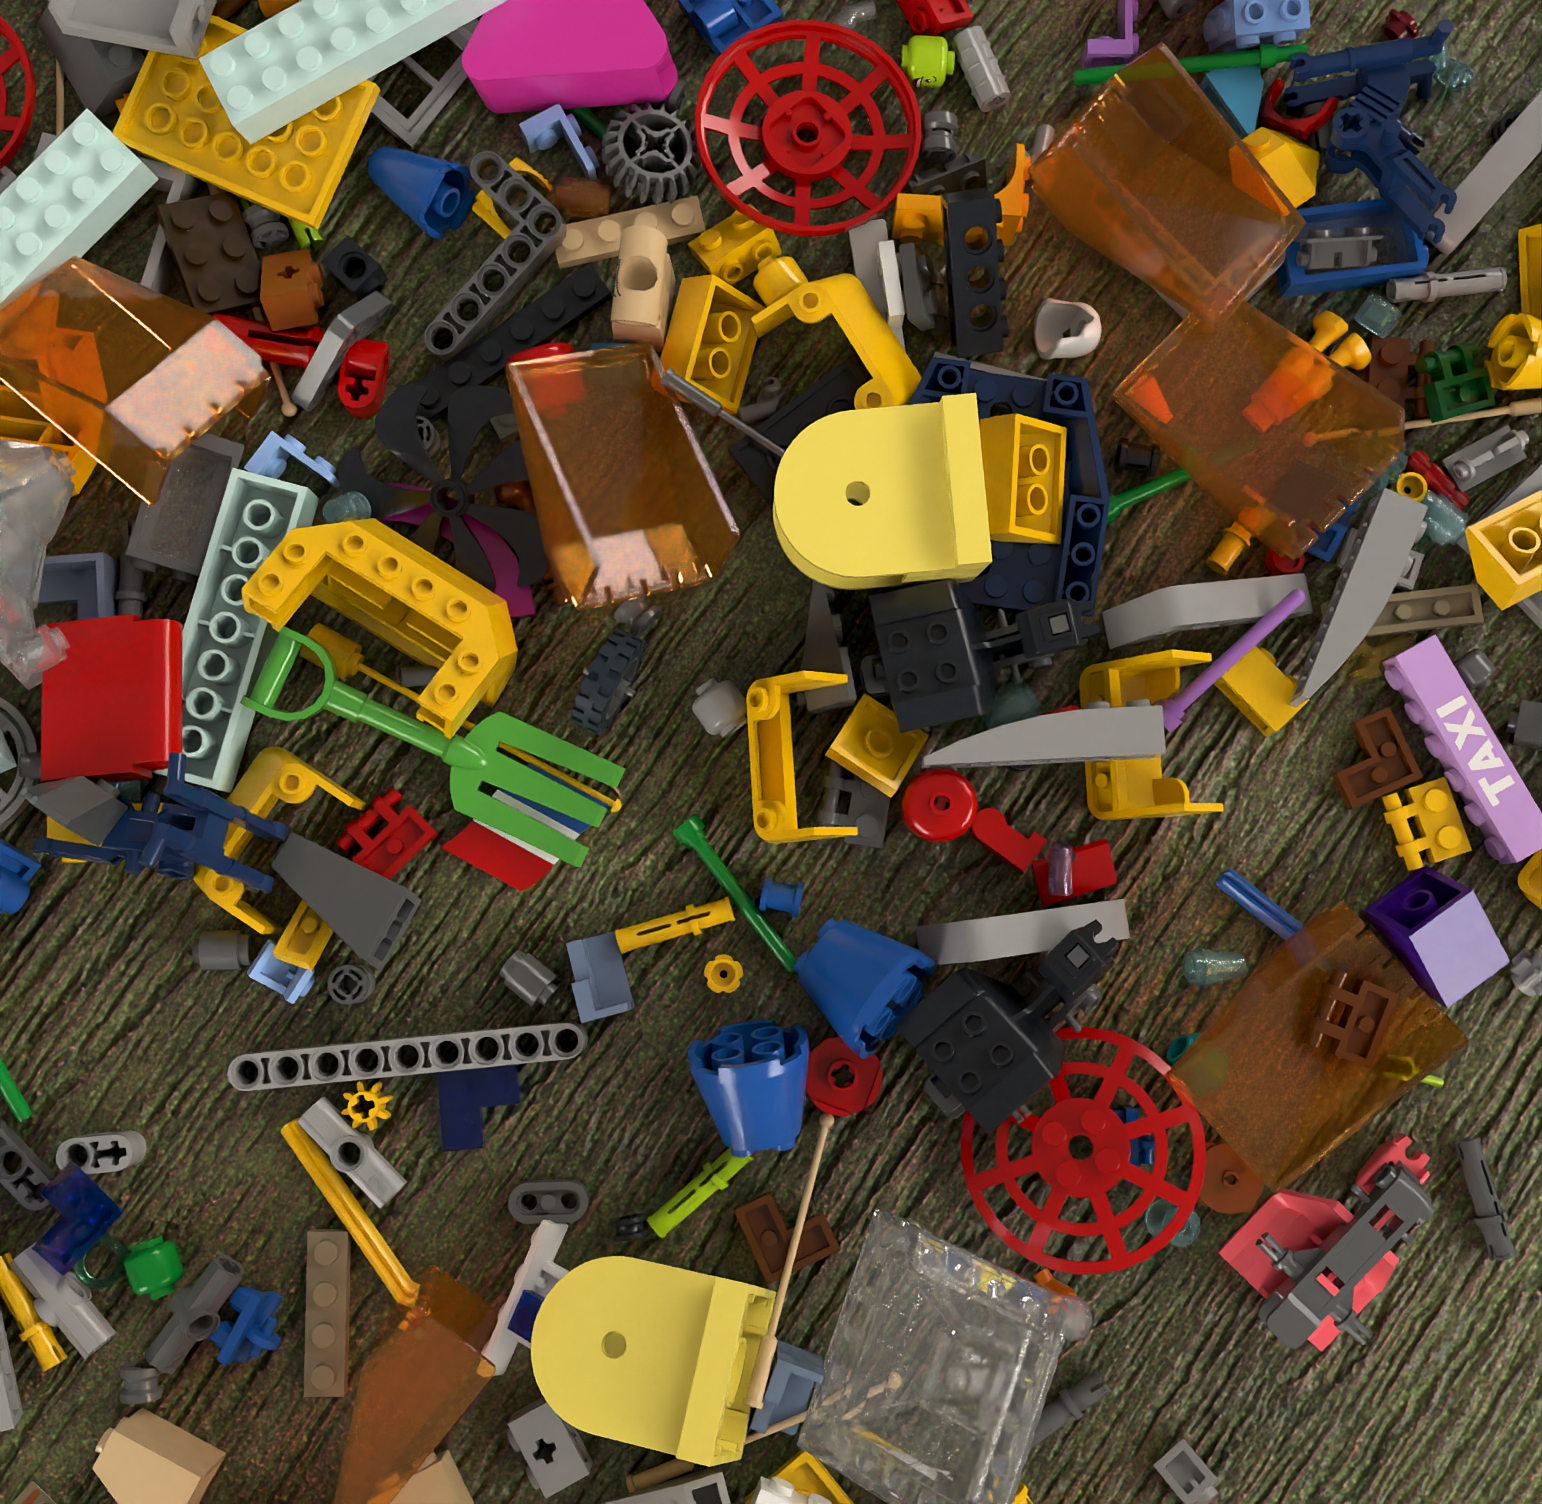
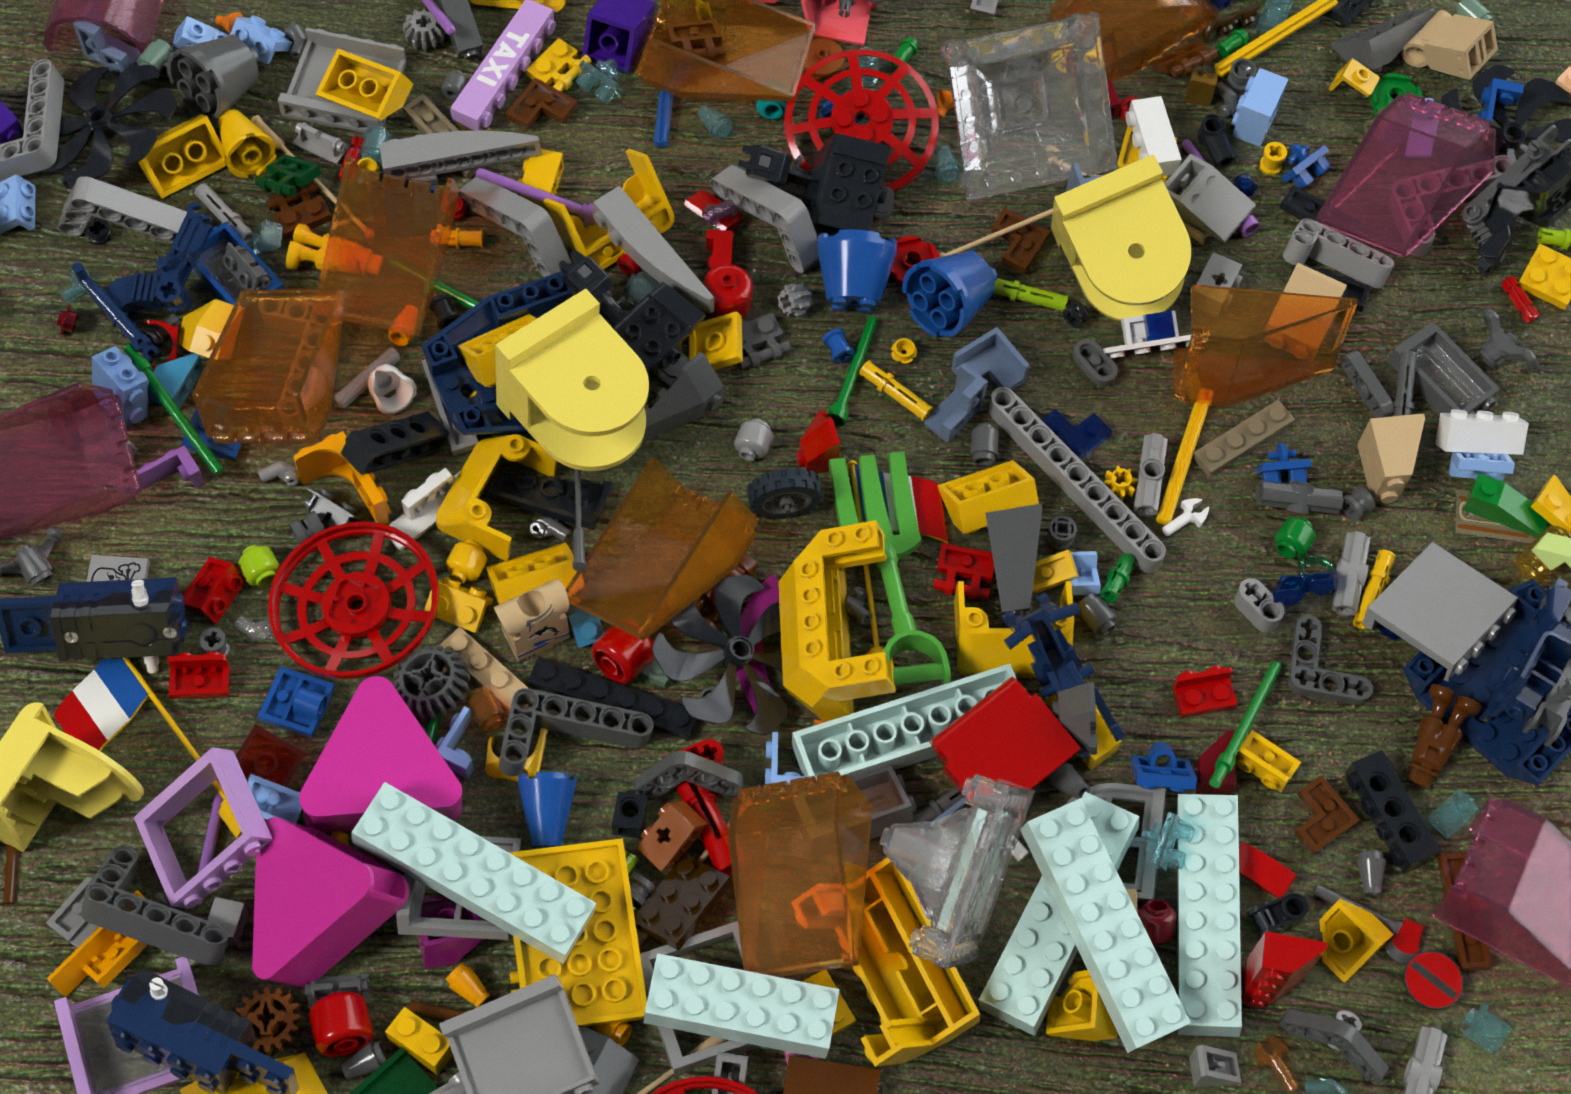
camera: 125 degrees left, 20 degrees down
clear light blue cone [323,491,371,524] -> none
yellow windscreen [746,670,858,843] -> none
dark grey plate [899,242,948,337] -> none
light grey axle [951,26,1011,112] -> none
none -> light grey axle [334,347,400,408]
none -> clear light blue hips [575,59,624,105]
none -> light grey gear [777,284,813,317]
none -> red slope [795,410,840,474]
none -> green pin [889,37,919,69]
none -> clear light blue cone [935,145,961,183]
none -> yellow slope [938,460,1039,534]
none -> sand blue panel [951,327,1030,390]
none -> green pin [1100,553,1136,603]
none -> white bar [1162,498,1209,536]
none -> red bracket [1172,666,1238,718]

